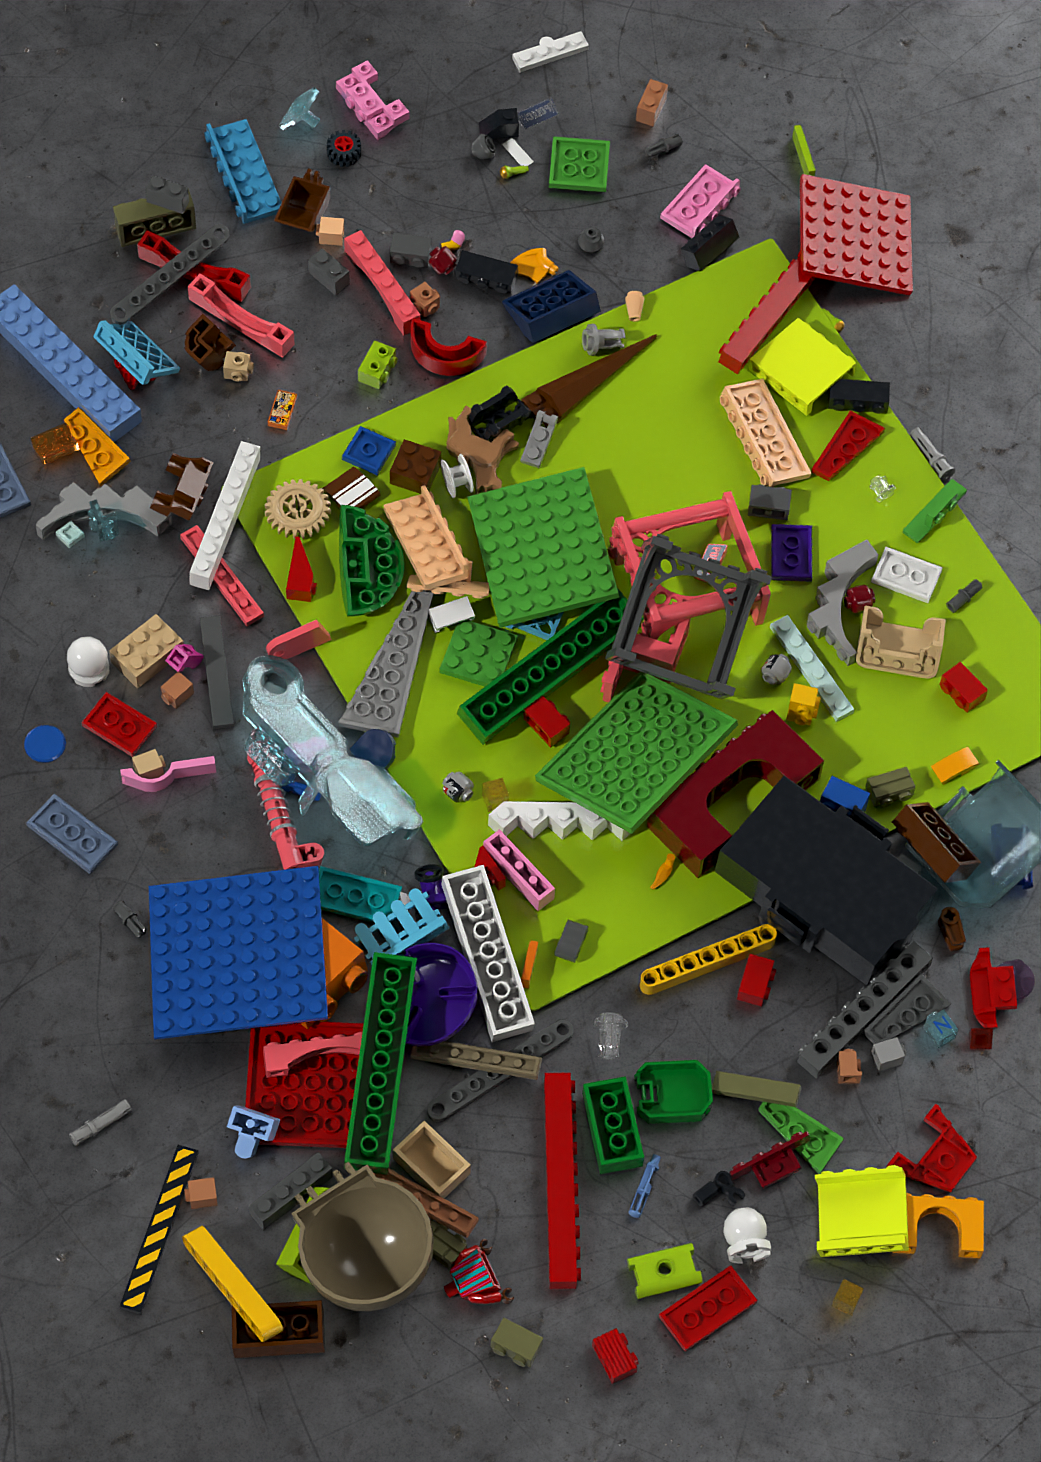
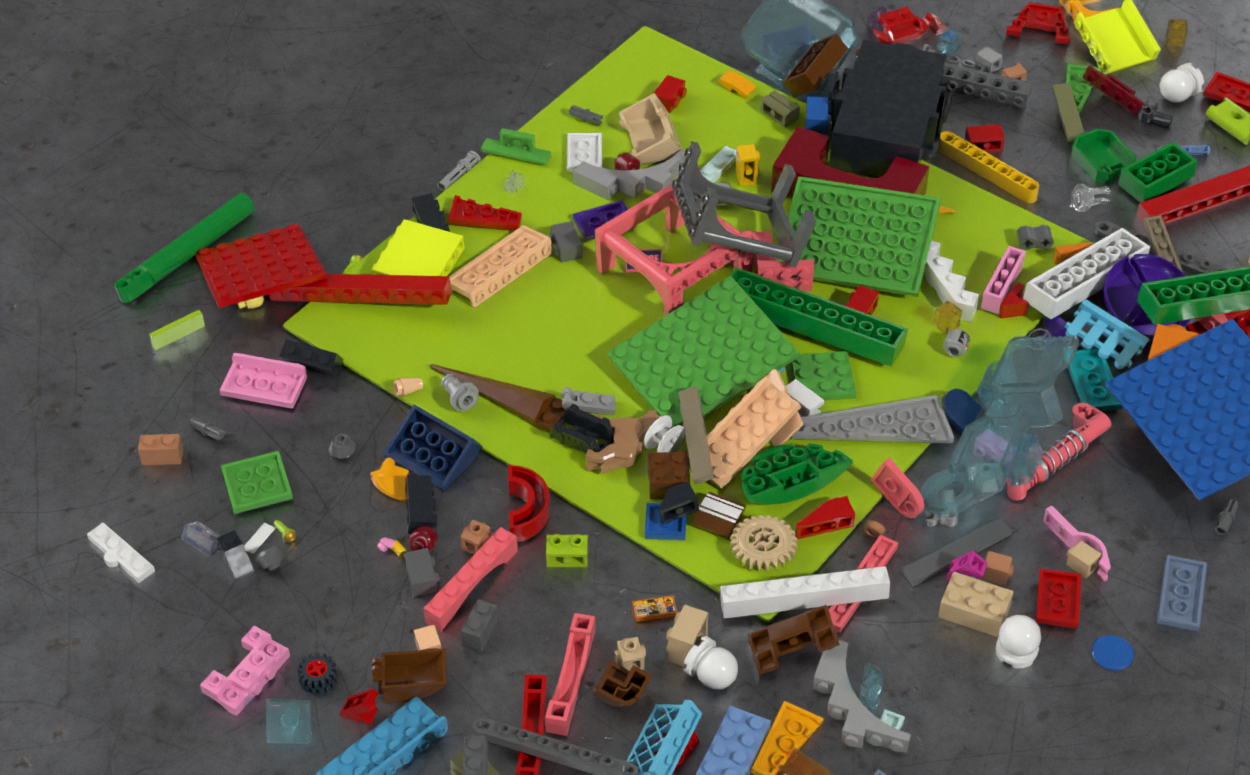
camera: 110 degrees left, 15 degrees down
none -> green piece [114,193,255,303]
none -> red slope [339,688,379,725]
none -> black slope [658,481,699,524]
none -> tan brick [666,604,708,668]
none -> dark tan tile [679,386,714,484]
none -> white tile [683,636,739,690]
none -> nougat tile [864,521,885,539]

